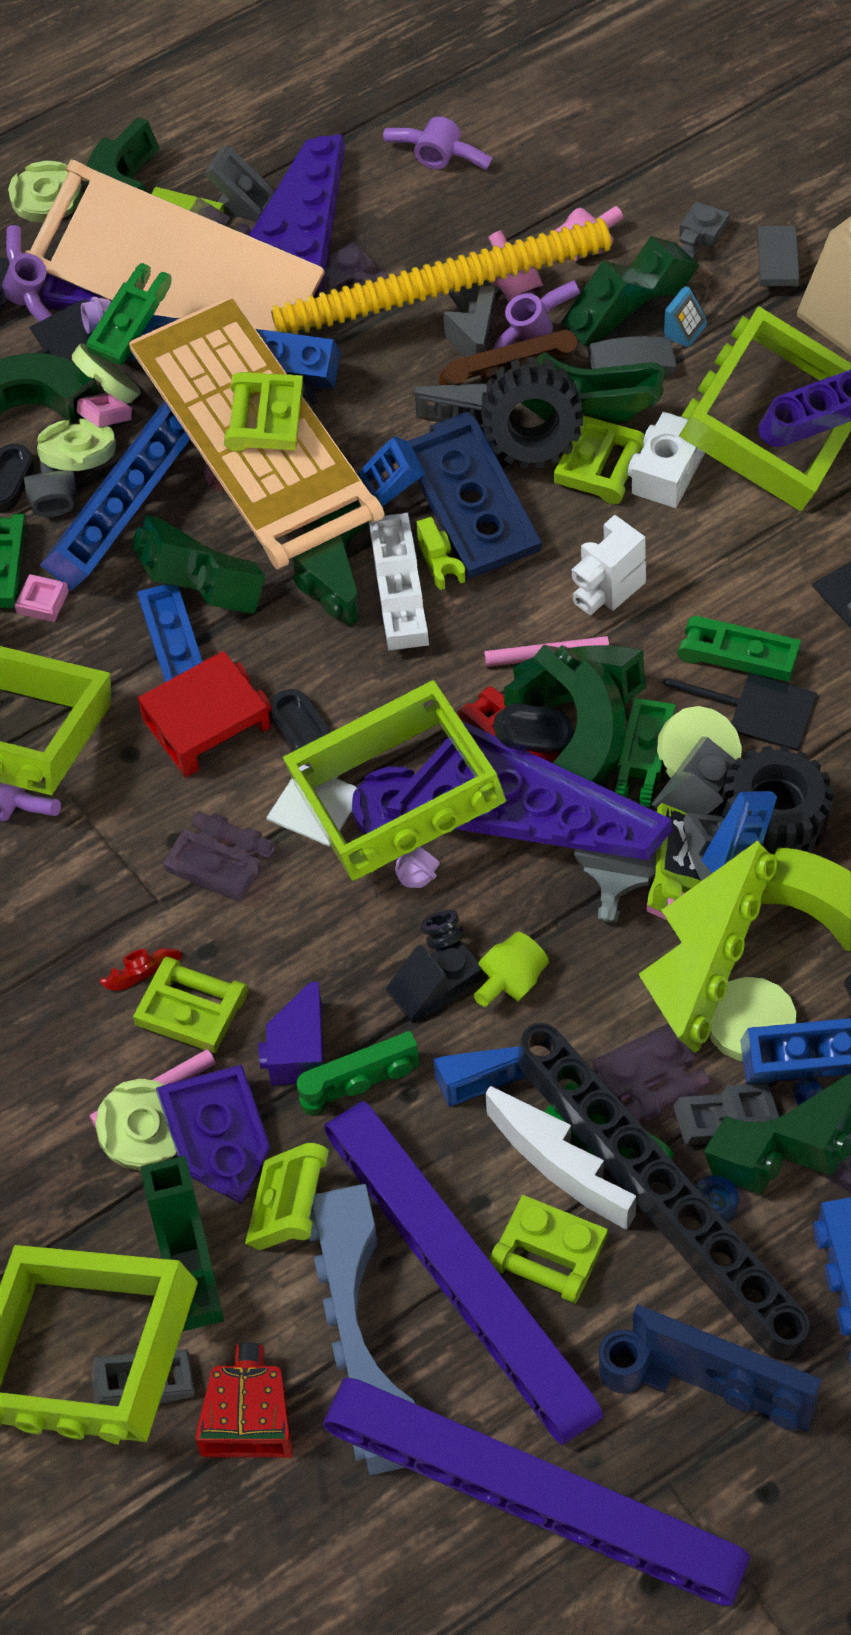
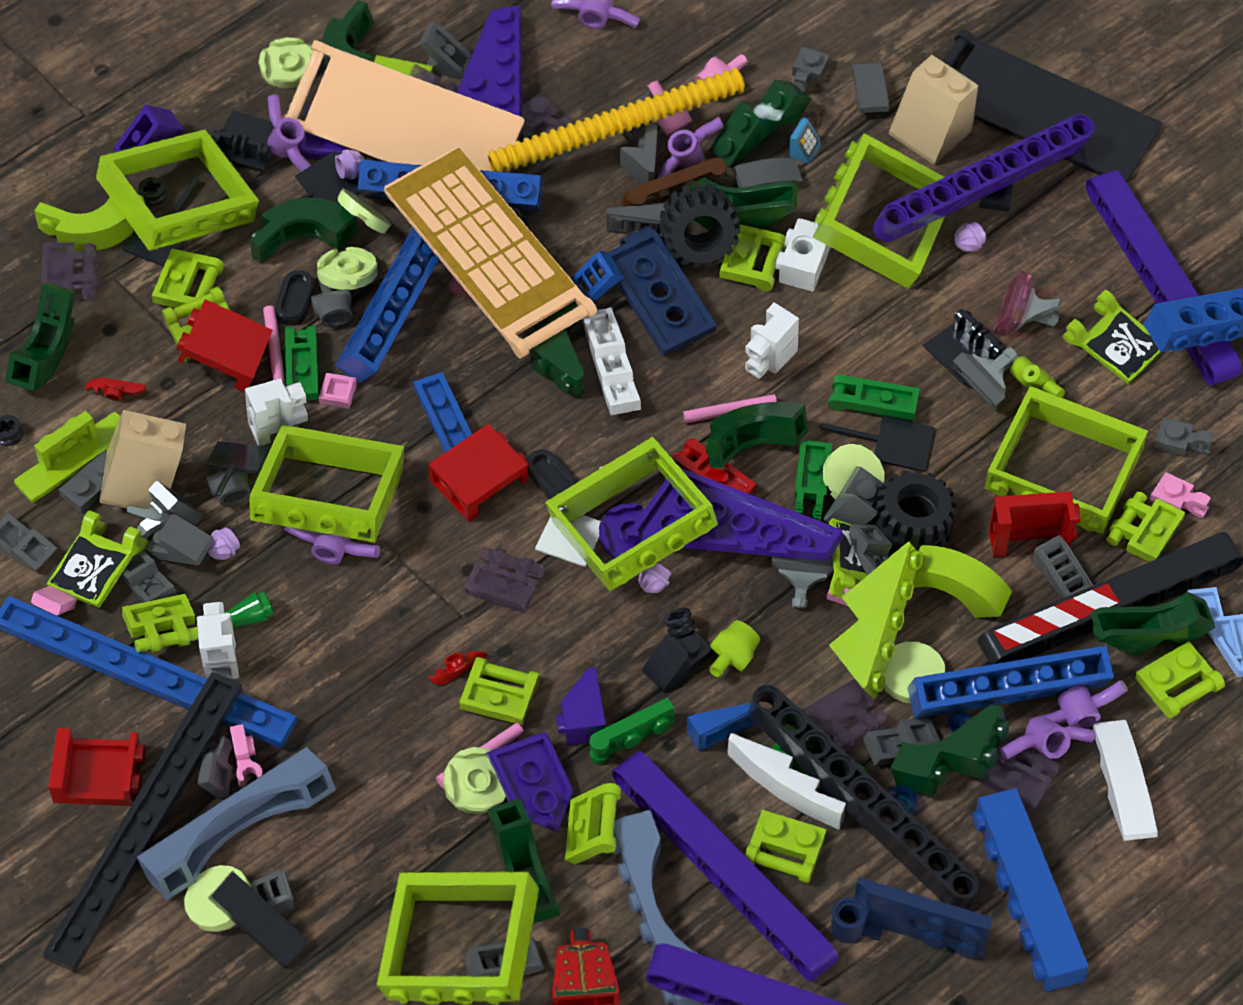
camera: 10 degrees left, 0 degrees up
bright pink tile [77,392,132,428] -> none
green hinge [86,263,172,366] -> none
dark green arch [133,515,266,614] -> none
lime plate [224,372,303,451] -> none
lime plate [416,517,465,590] -> none
black tile [493,703,574,754] -> none
dark green arch [533,645,626,786] -> none
blue slope [702,791,777,873] -> none

